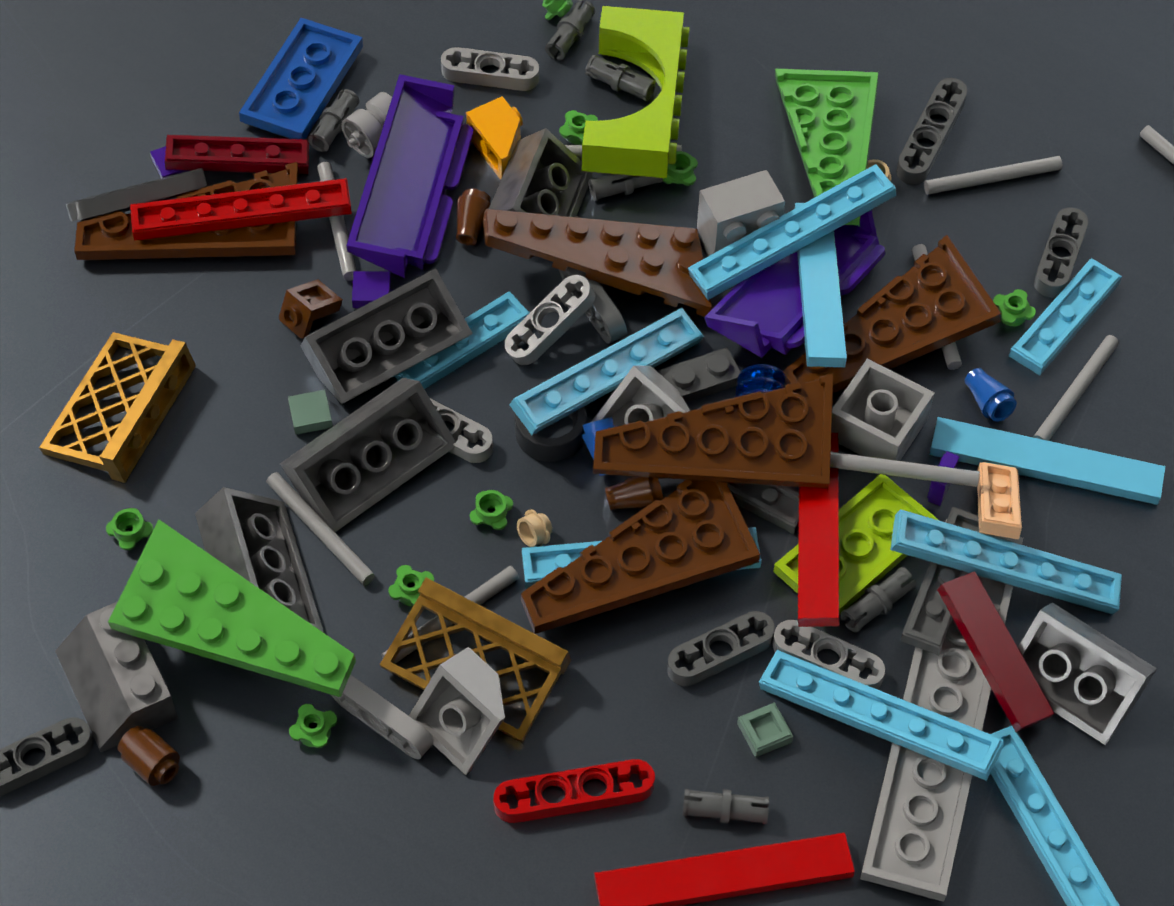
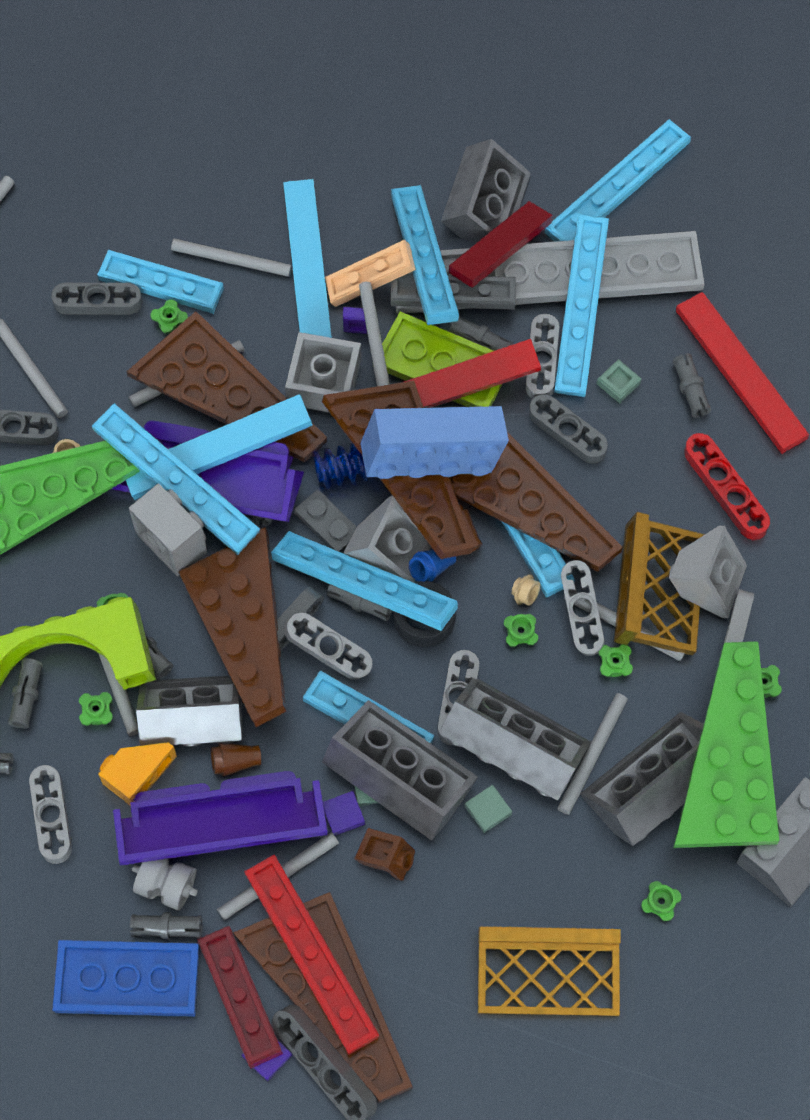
camera: 110 degrees left, 10 degrees up
blue cone [965,368,1017,422] -> none
none -> medium blue brick [361,406,509,479]
none -> light grey beam [561,560,605,656]

